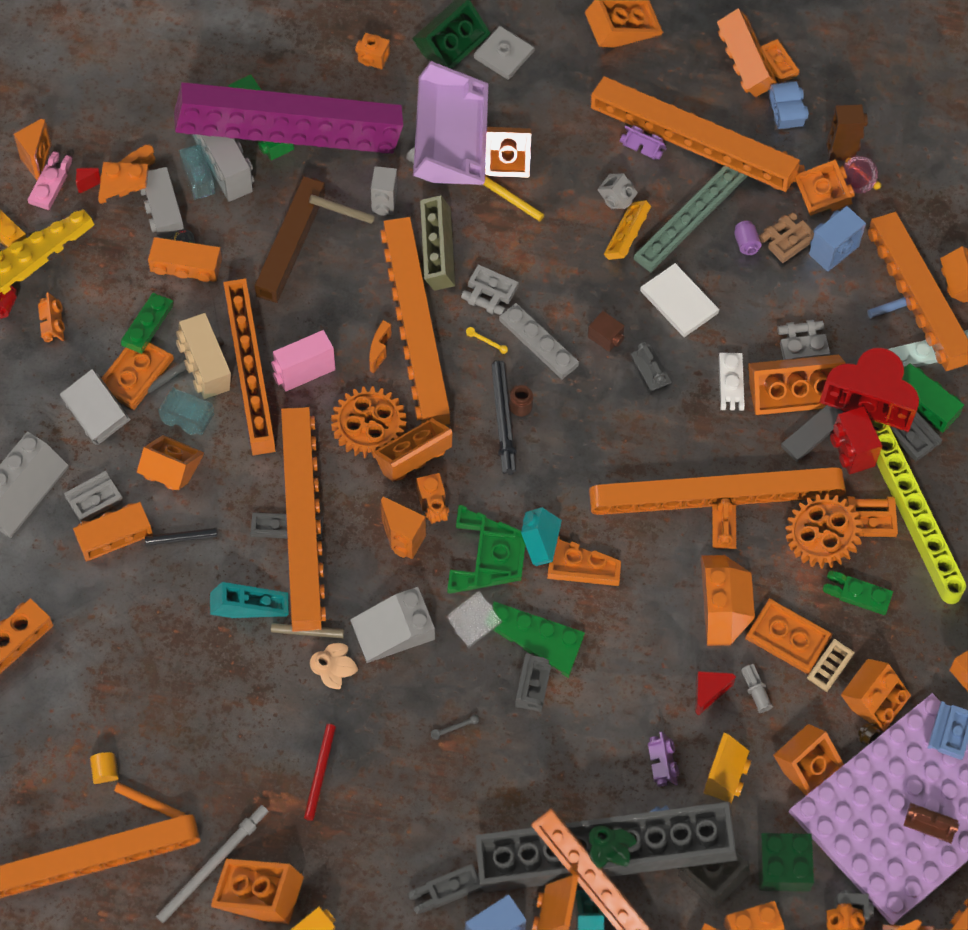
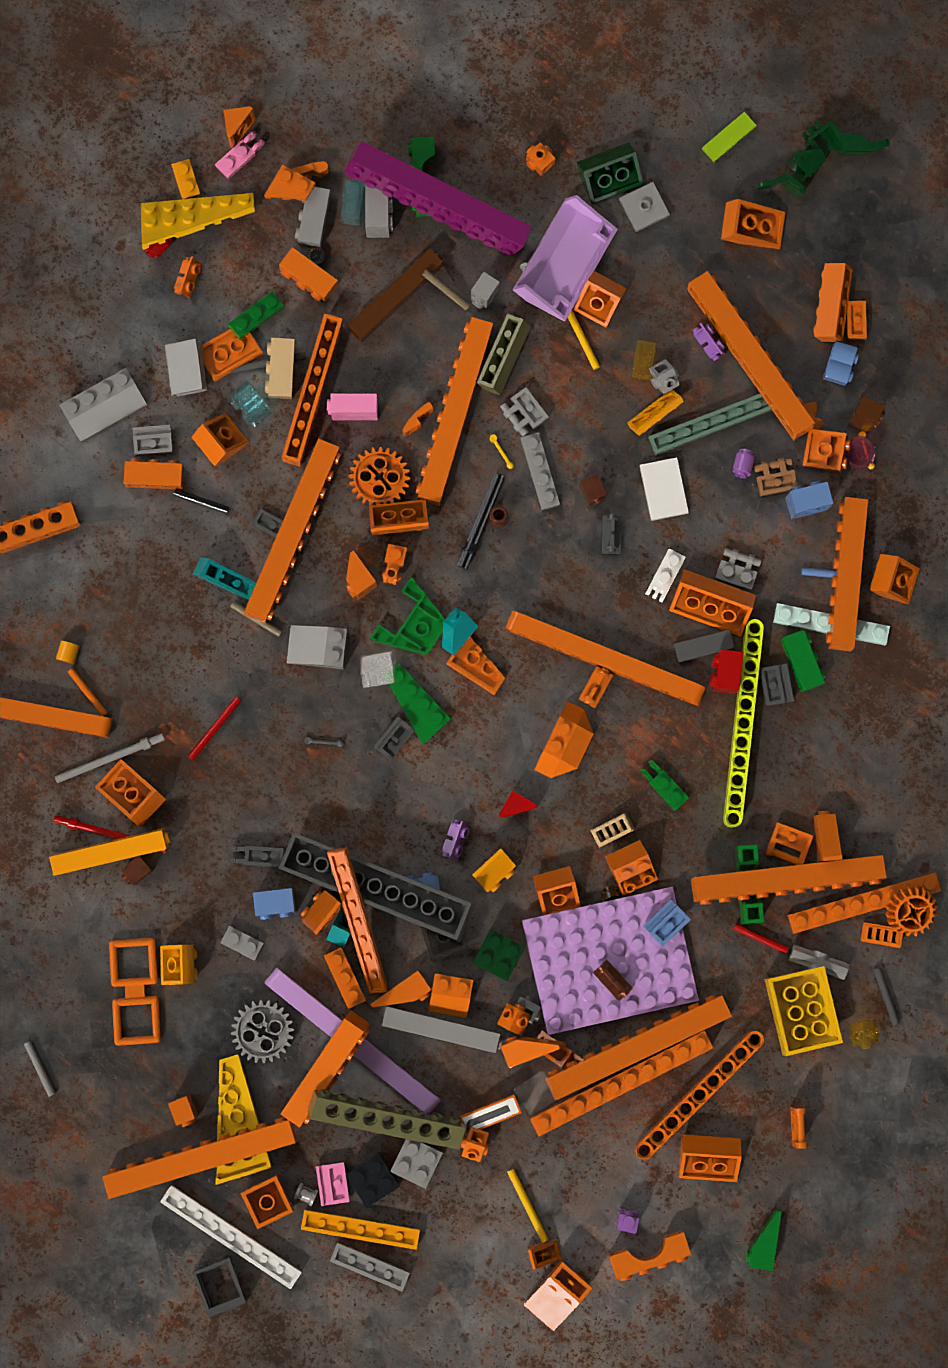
camera: 25 degrees right, 20 degrees up
red slope [76,168,101,193] -> none
light nougat plate [310,643,358,689] -> none
dark green plate [589,826,637,869] -> none
light grey axle [741,664,773,713] -> none
orange tile [745,598,833,675] -> none
orange gear [785,494,864,569] -> none
red brick [819,348,919,432] -> none
orange plate [846,496,898,537] -> none
none -> clear yellow plate [631,340,656,381]

